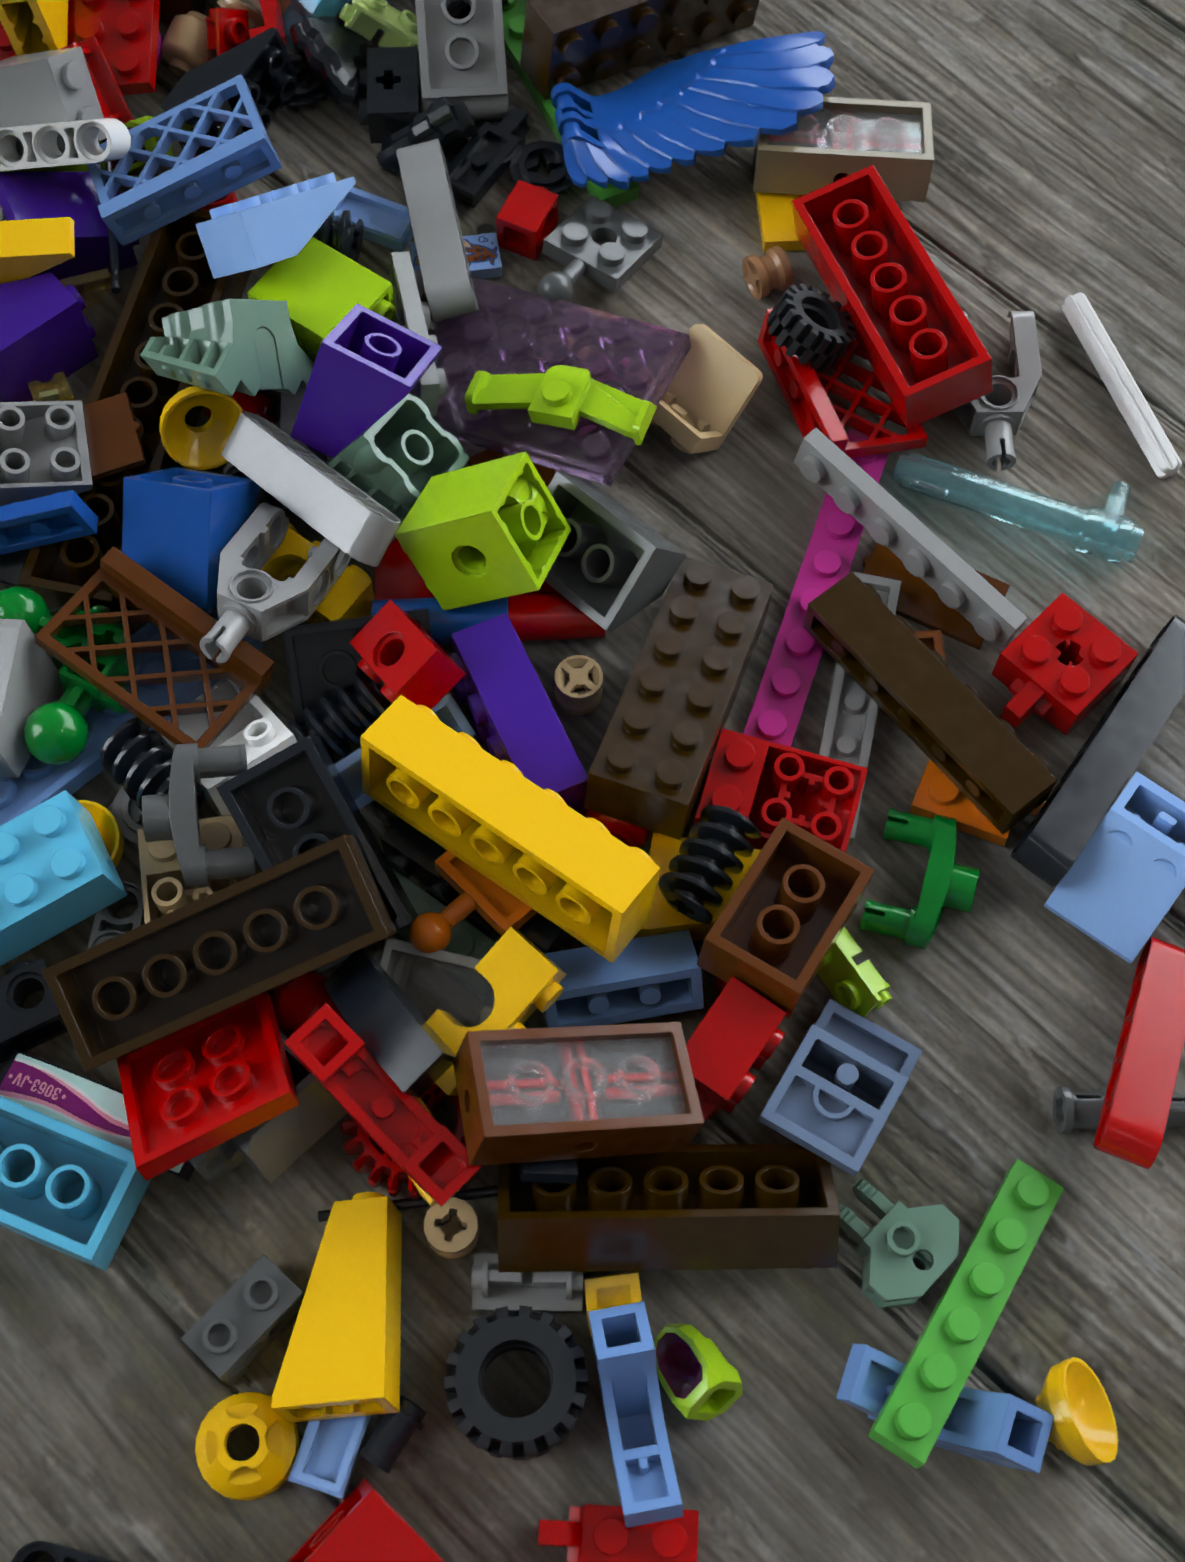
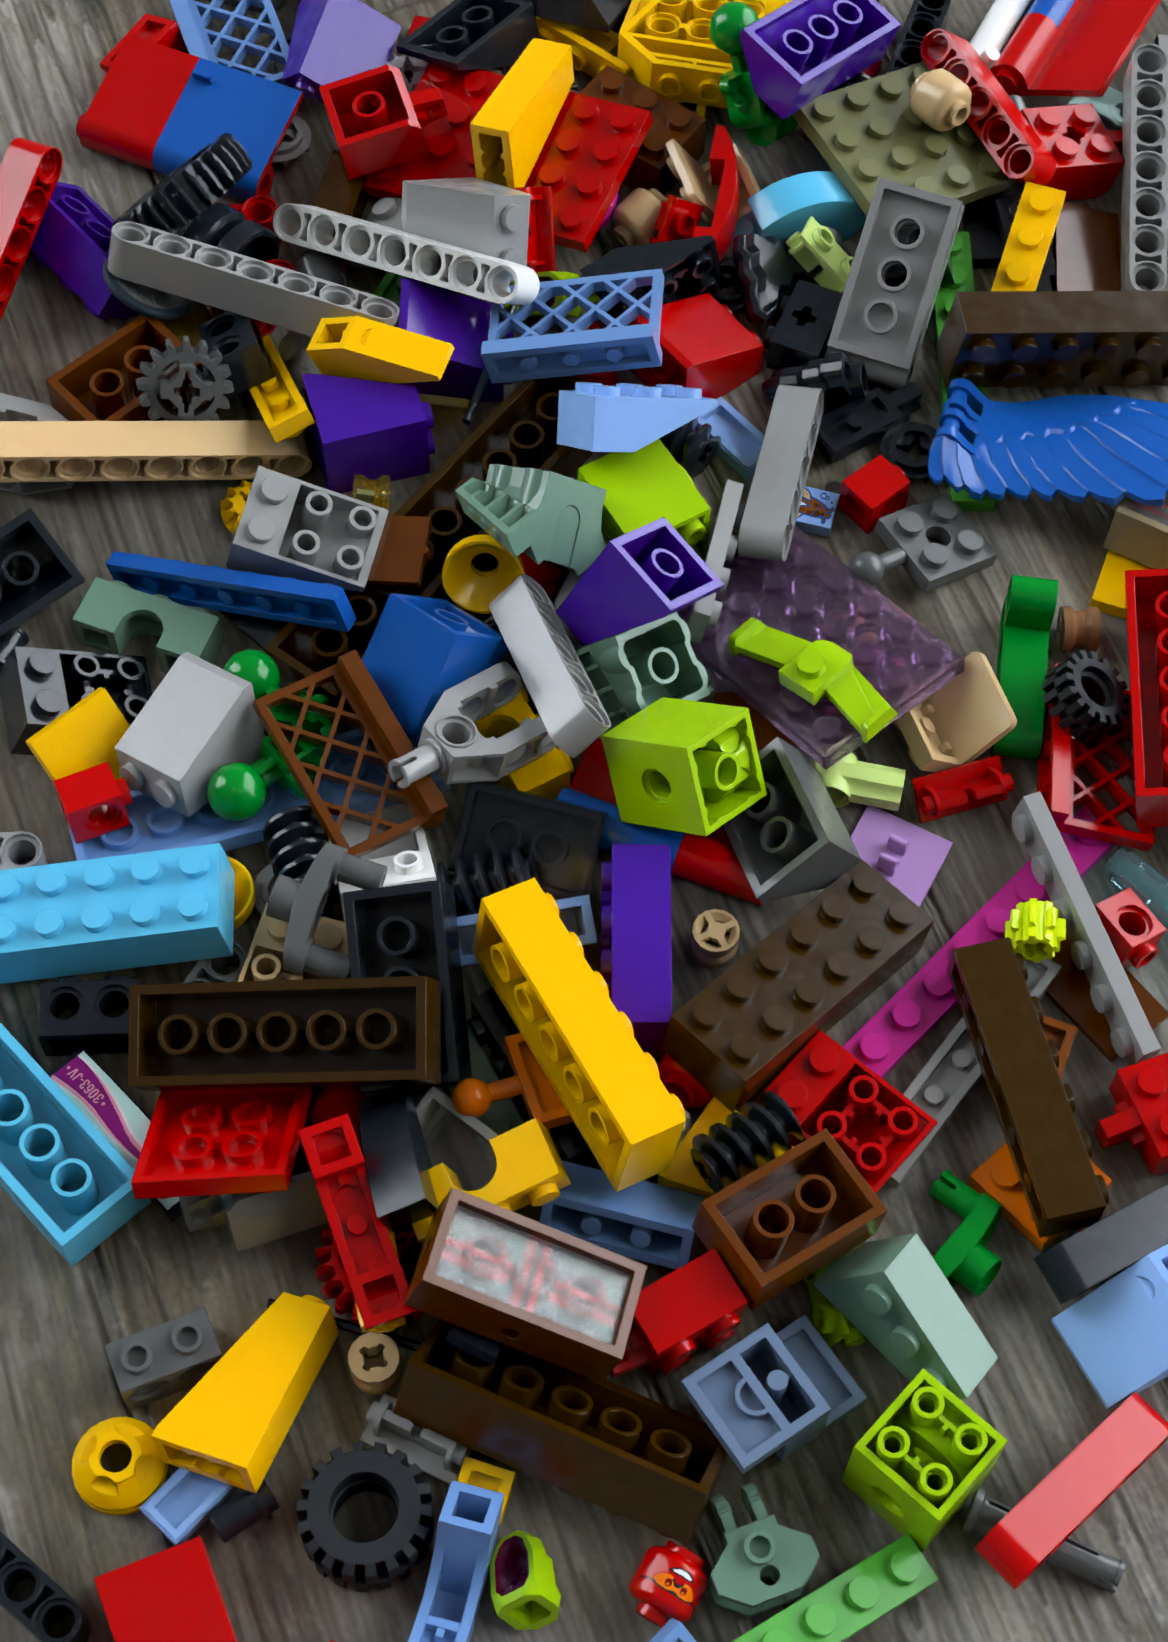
camera: 25 degrees right, 5 degrees down
red brick [349,599,466,710] -> none
none -> red head [628,1540,709,1628]
none -> red slope [630,293,764,399]
none -> sand green wedge [813,1233,998,1399]
none -> yellowish green piece [814,747,906,811]
none -> lavender piece [834,806,953,907]
none -> lime brick [841,1368,1008,1553]
none -> red hinge [912,755,1014,823]
none -> green beam [991,575,1058,760]
none -> neon yellow gear [1005,898,1066,963]
none -> red brick [1094,887,1167,970]

